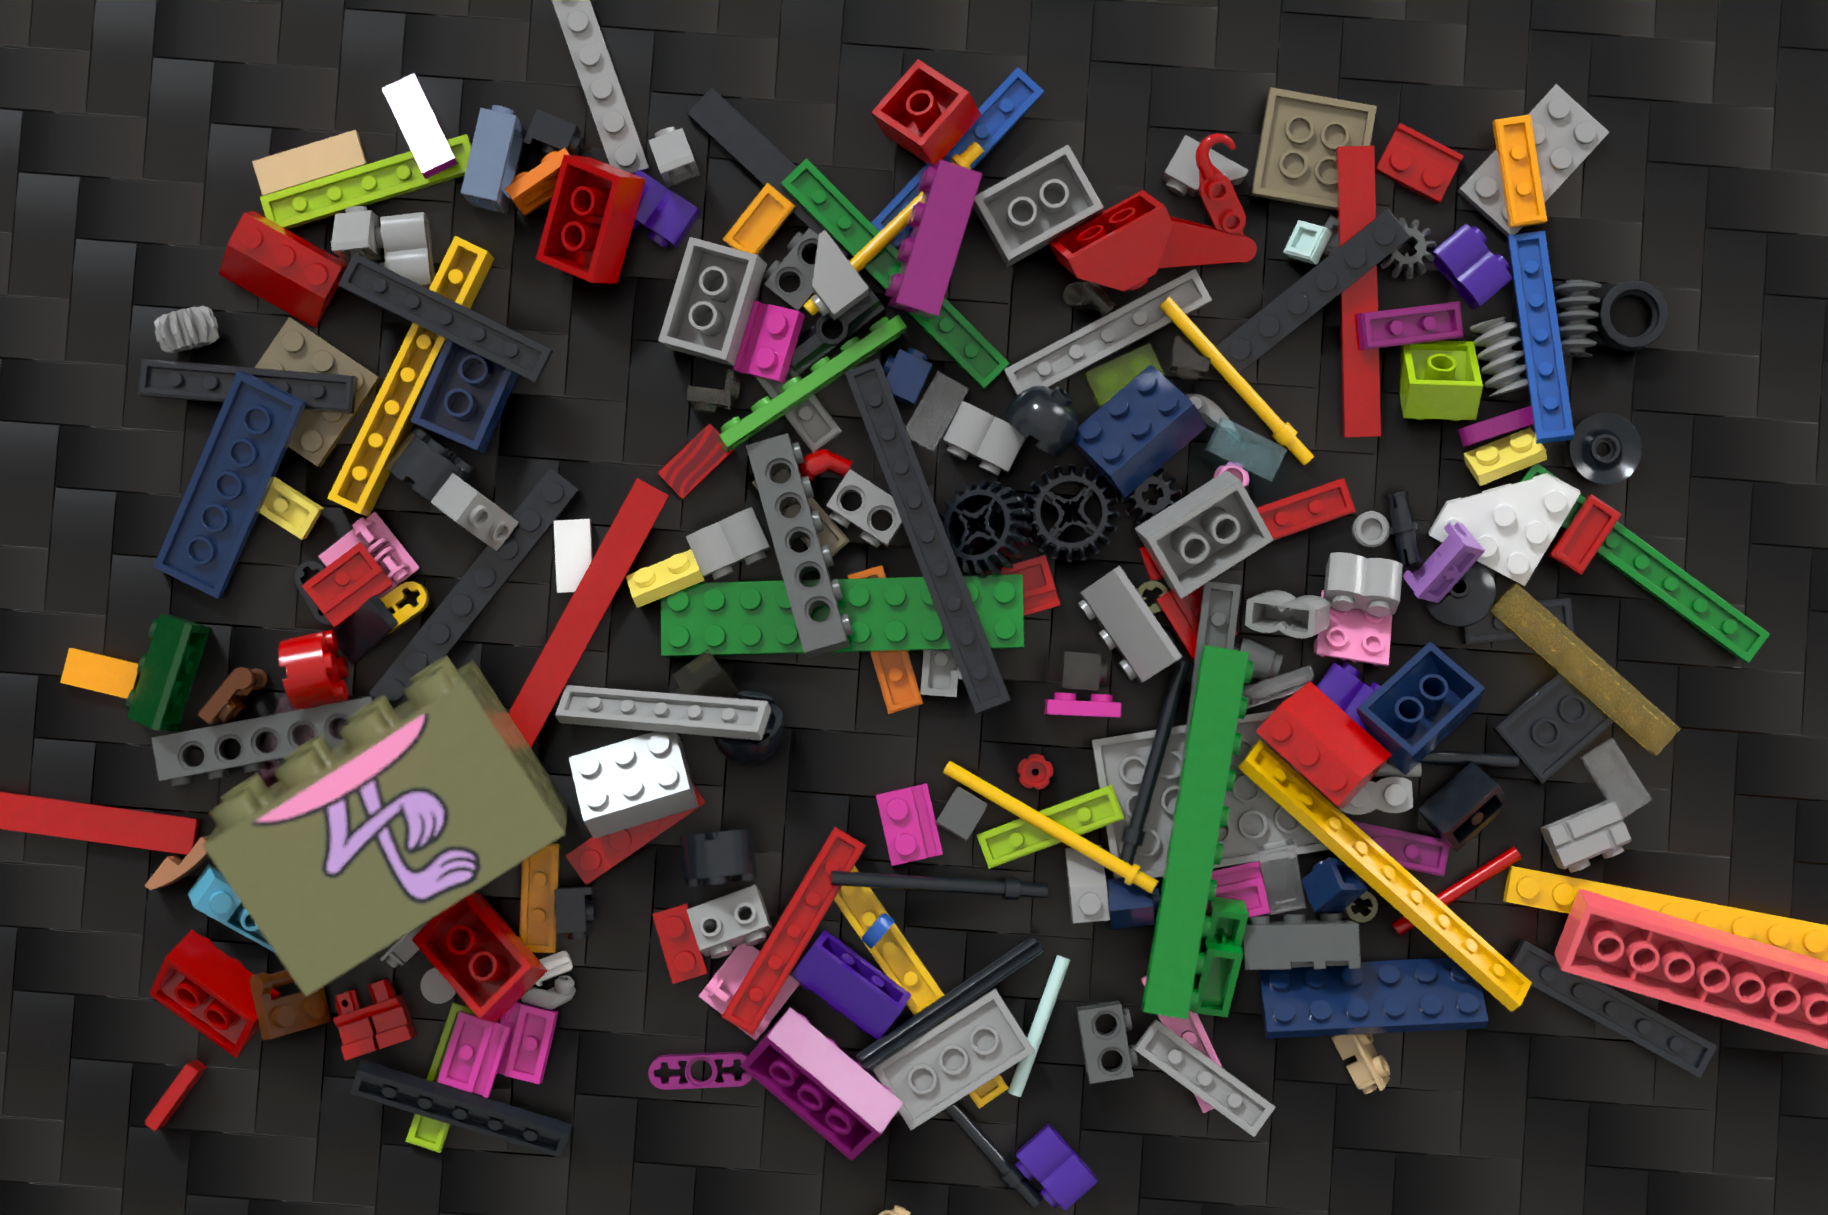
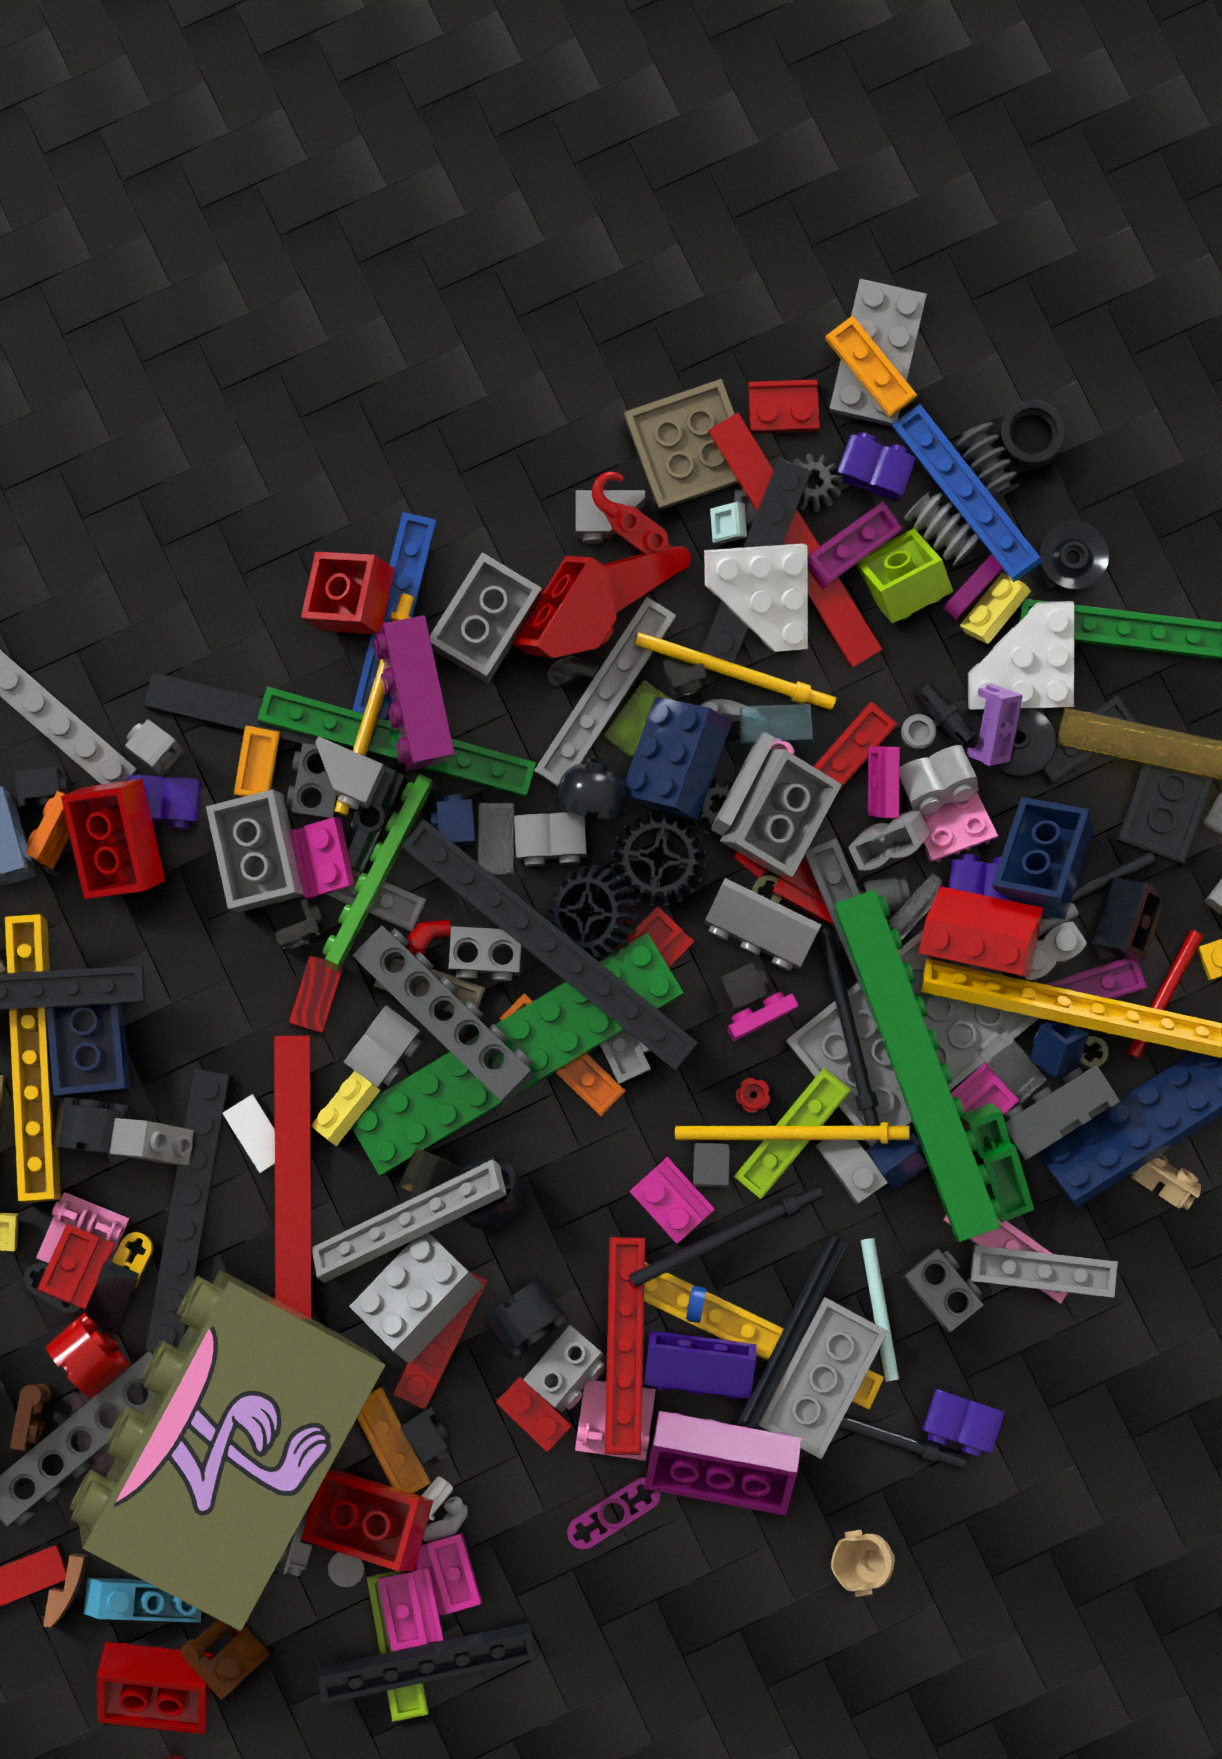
camera: 30 degrees left, 5 degrees down
red hips [333,978,418,1060] -> none
red tile [1549,494,1622,575] -> none
none -> white plate [704,544,808,652]
none -> light grey tile [712,732,775,836]
none -> dark pink plate [868,746,900,818]

